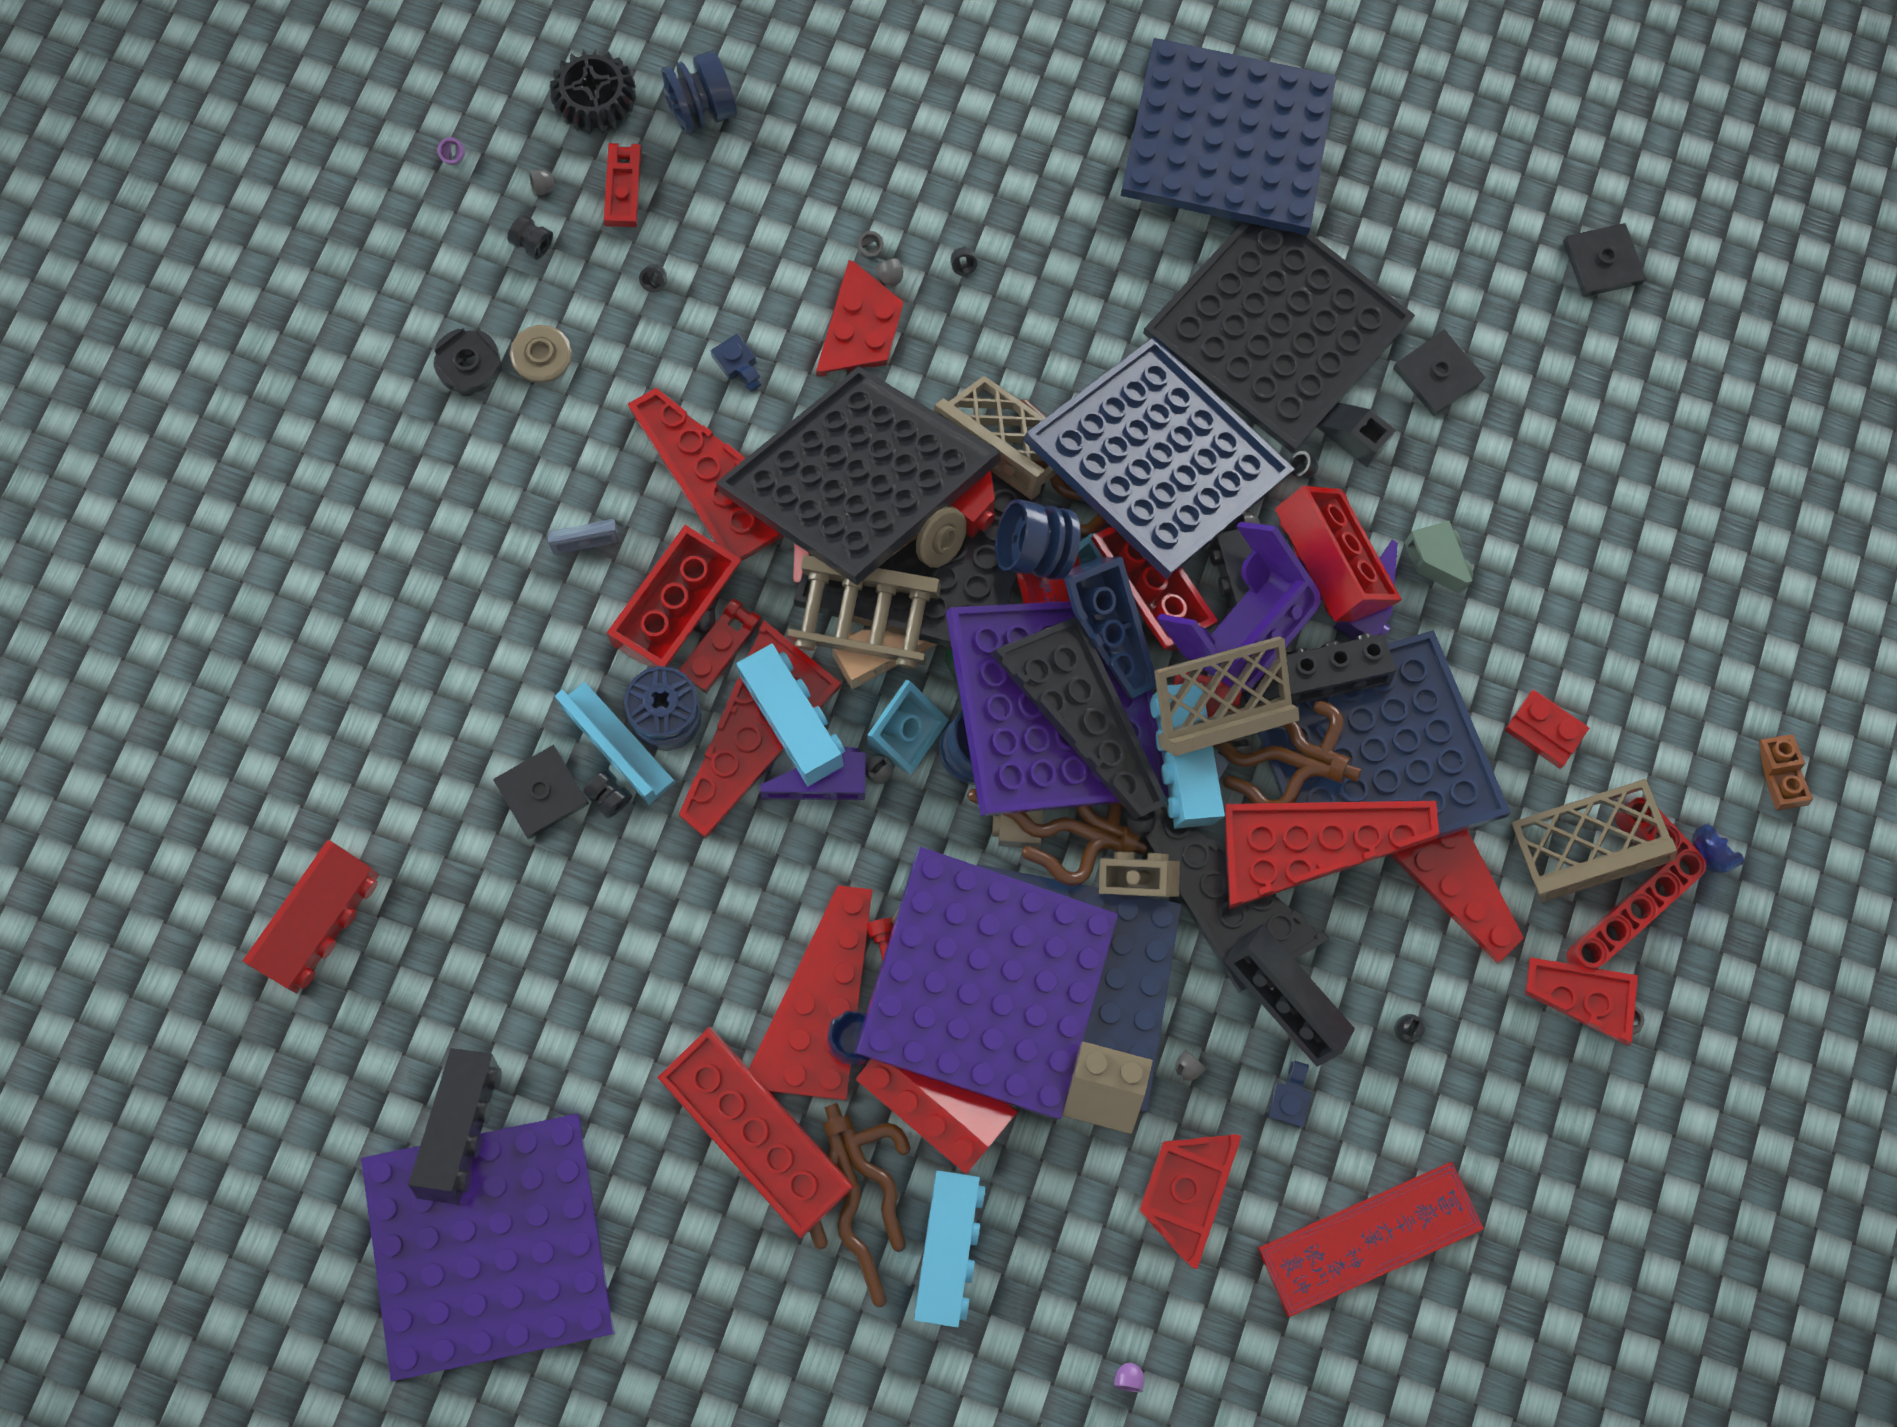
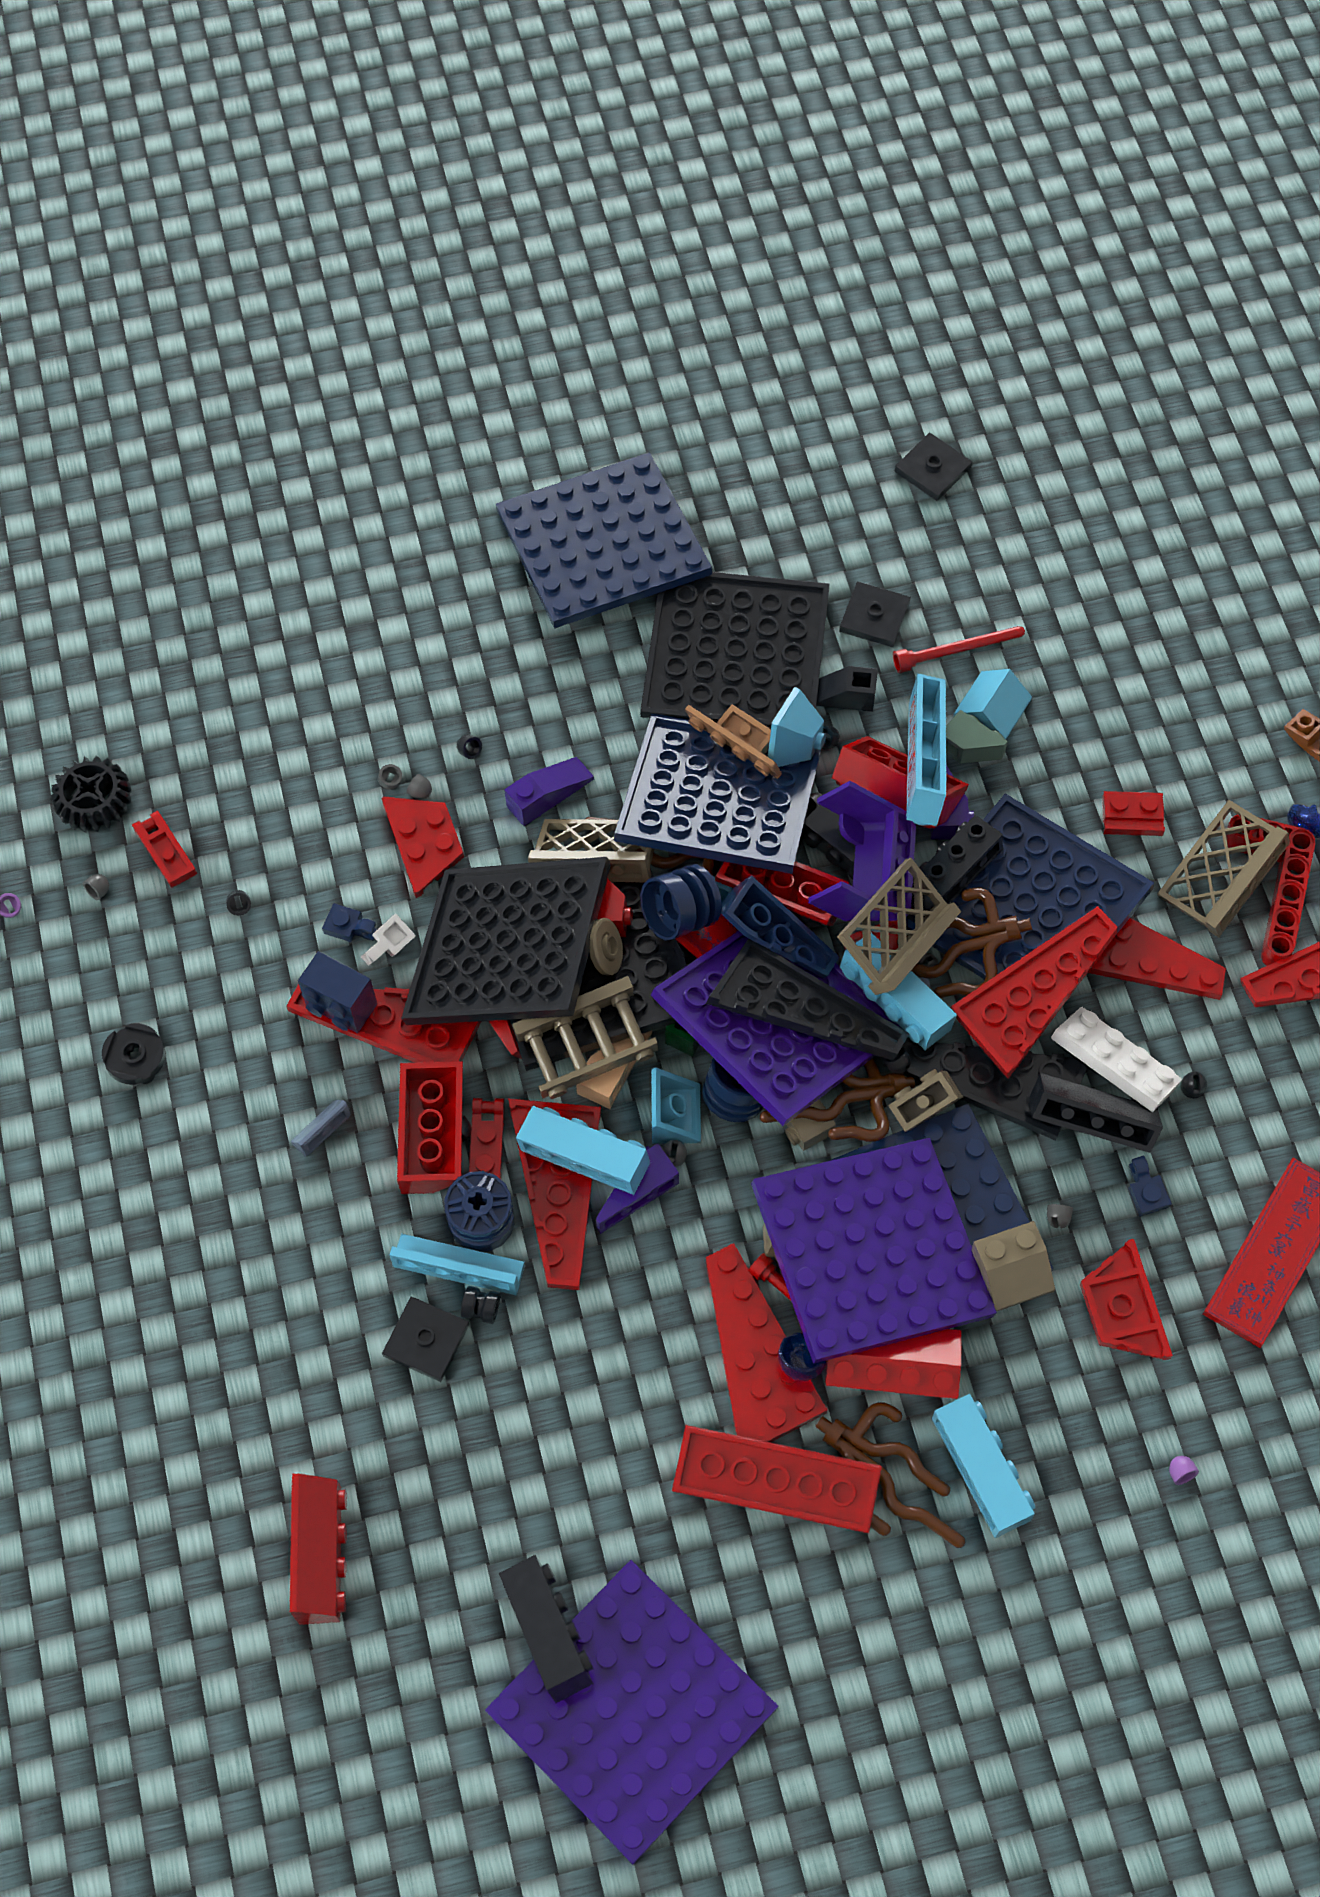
camera: 25 degrees left, 10 degrees down
black wheel [507,214,553,260] -> none
dark tan wheel [510,325,572,383] -> none
dark blue wheel [661,50,737,134] -> none
none -> dark blue brick [298,951,377,1033]
none -> white plate [361,914,416,966]
none -> dark purple slope [504,757,594,826]
none -> medium nougat bracket [685,704,782,778]
none -> medium azure slope [768,687,826,767]
none -> red piece [893,626,1025,673]
none -> medium azure brick [906,673,946,826]
none -> medium azure slope [953,669,1032,739]
none -> white plate [1051,1007,1182,1113]

